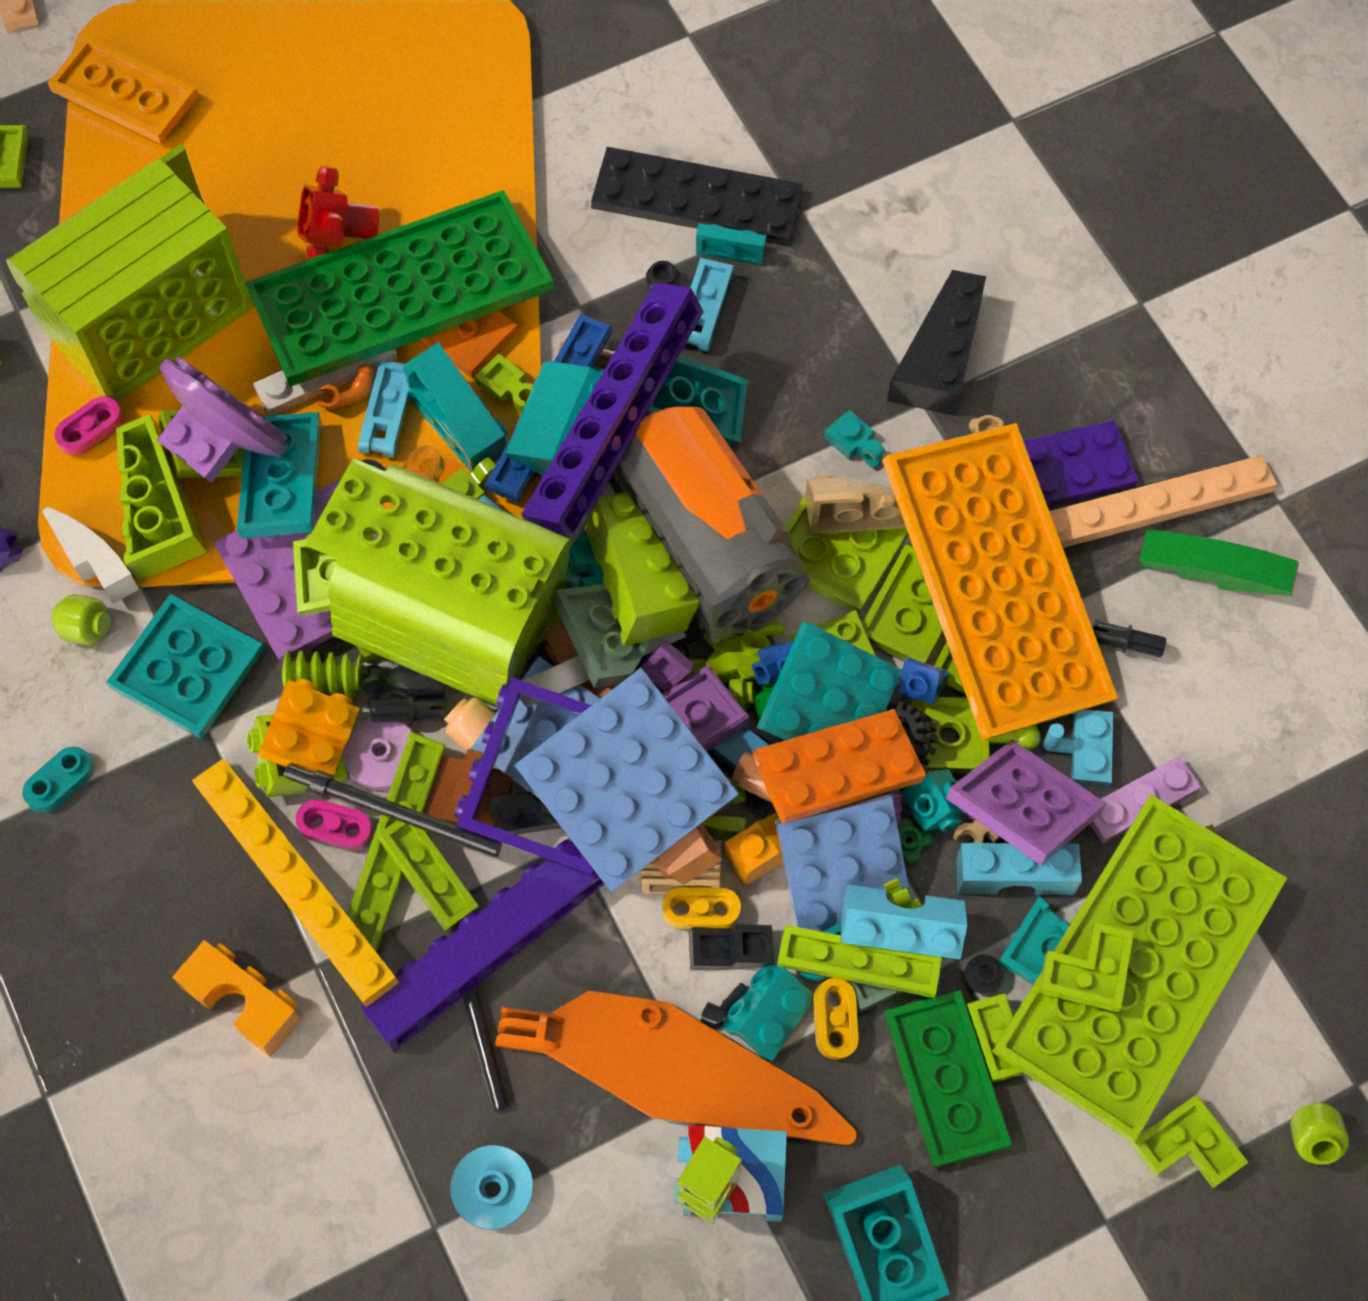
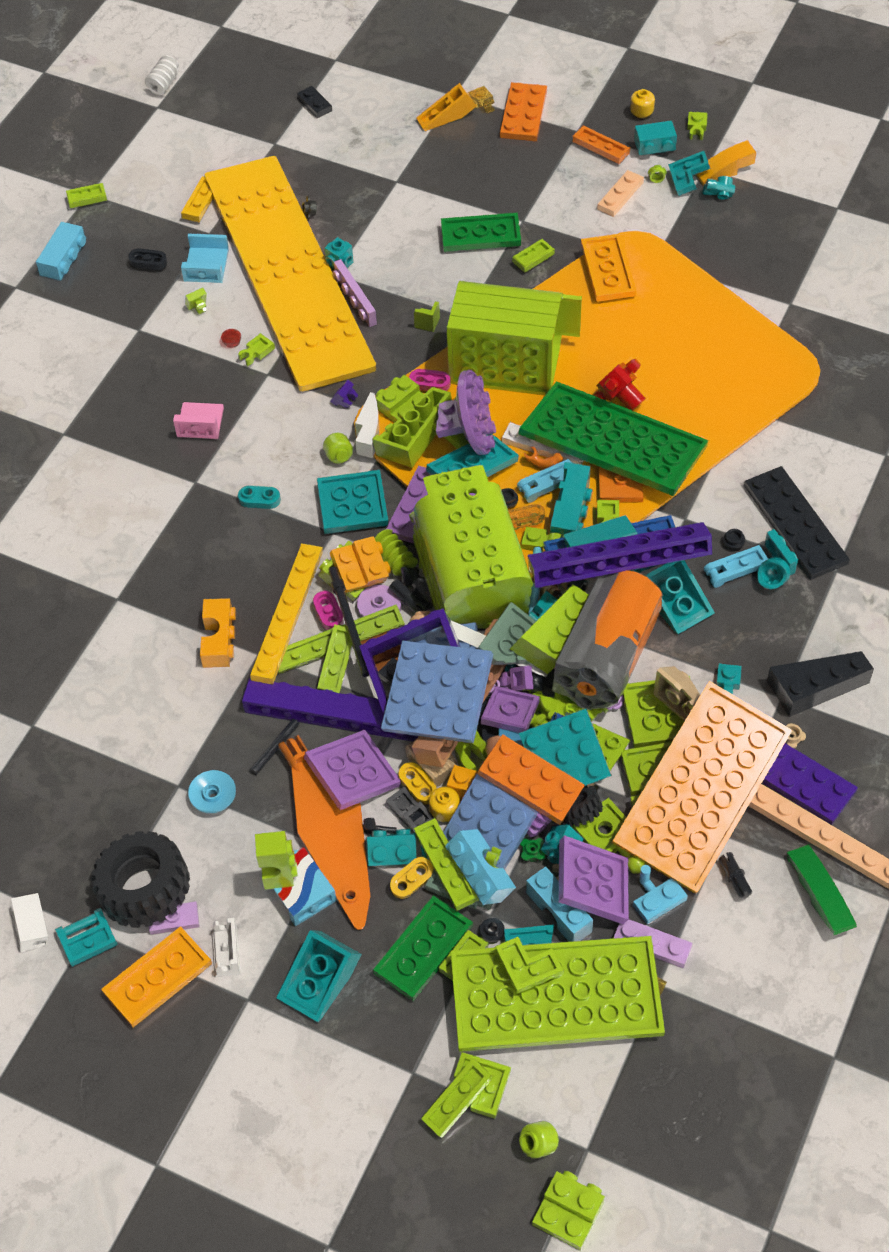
camera: 55 degrees right, 10 degrees down
blue bracket [897,658,949,704] -> none
none -> medium lavender plate [304,730,401,810]
none -> lime plate [376,375,423,422]
none -> lime plate [421,1058,493,1138]
none -> yellow head [429,787,460,822]
none -> teal piece [758,557,790,589]

